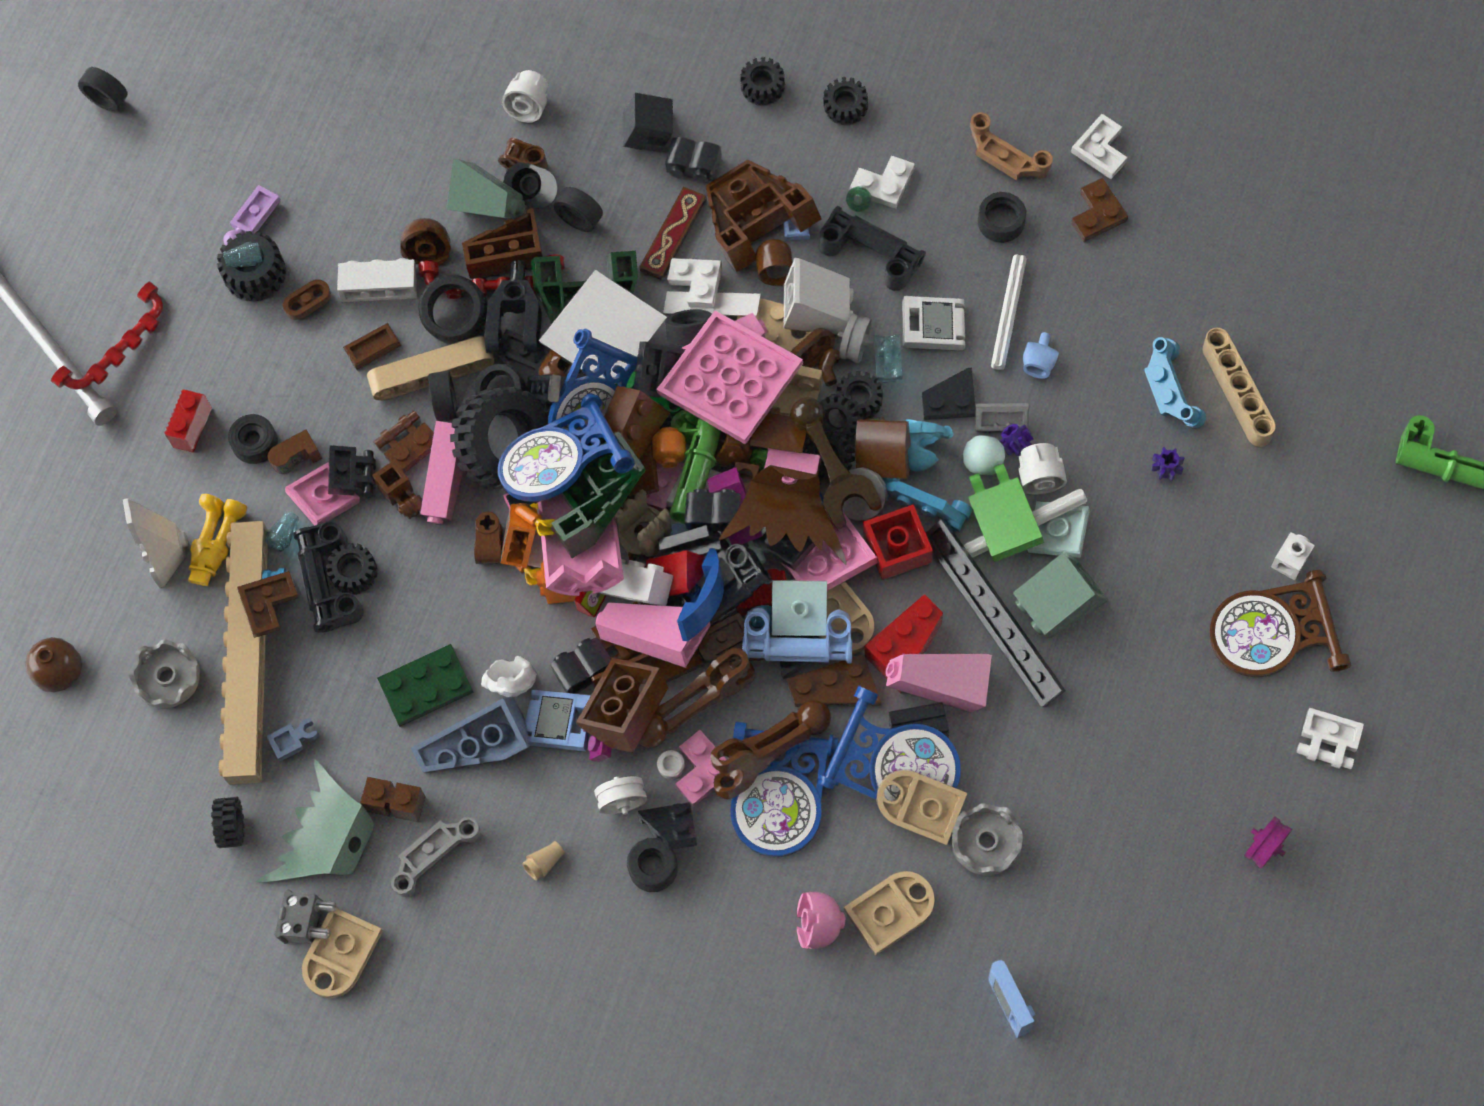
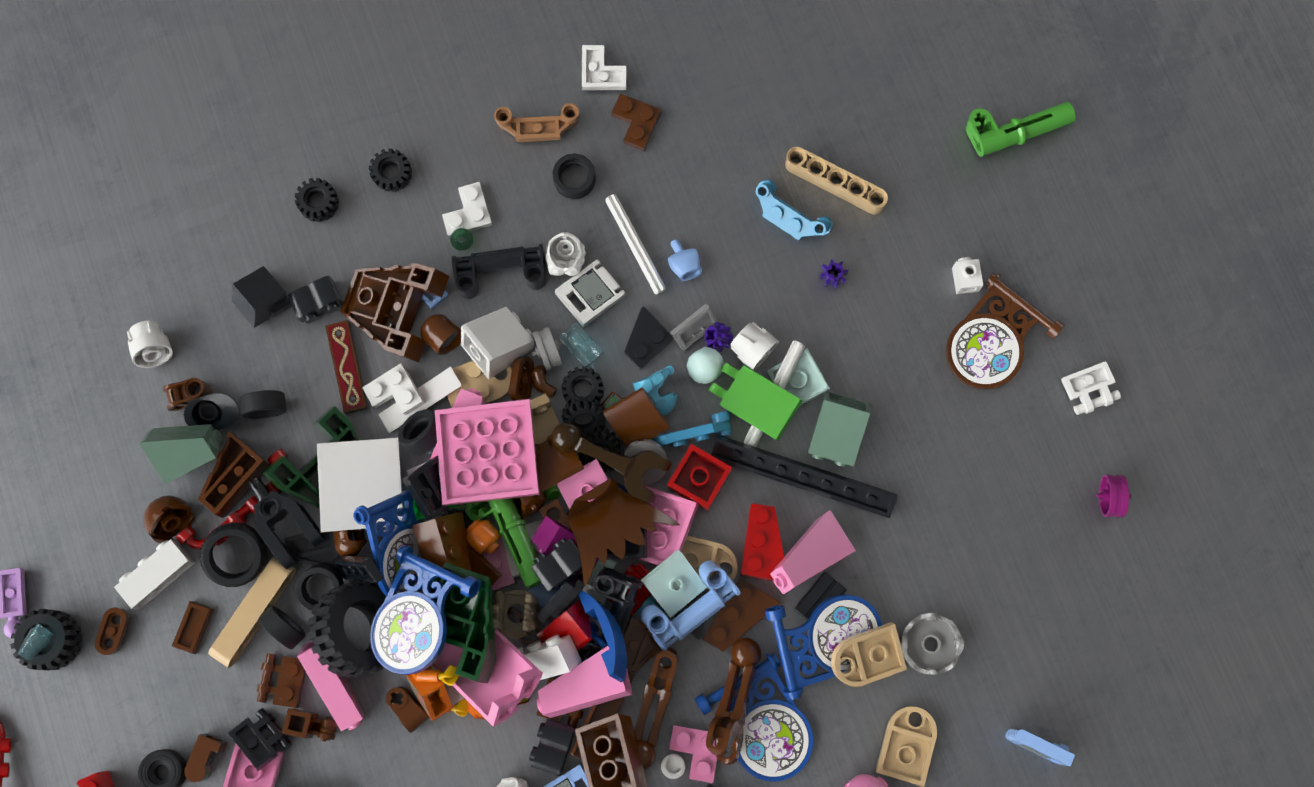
camera: 40 degrees left, 10 degrees up
none -> white hair [544,232,586,276]

